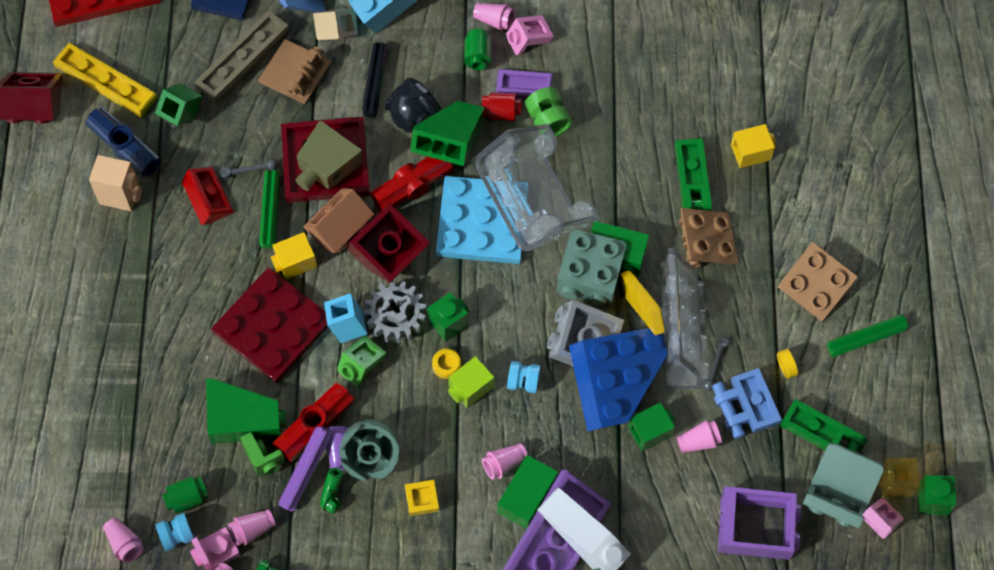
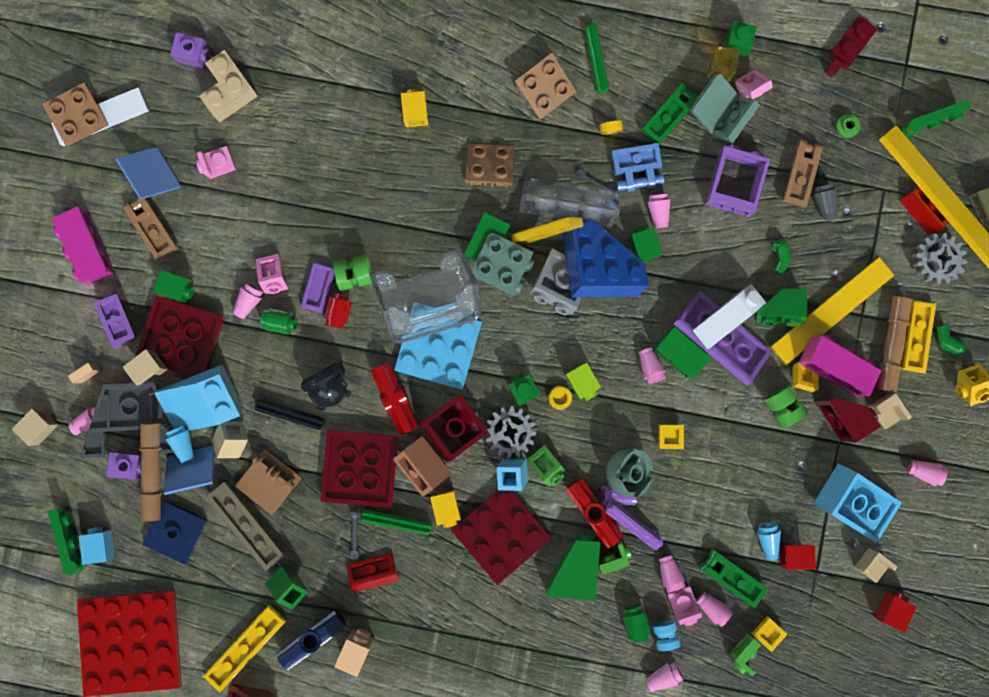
camera: 80 degrees left, 20 degrees up
olive torso [296,120,363,191] -> none
green arm [320,467,343,514] -> none
green slope [410,101,484,166] -> none
medium azure wheel [507,361,540,394] -> none
green plate [674,138,712,211] -> none

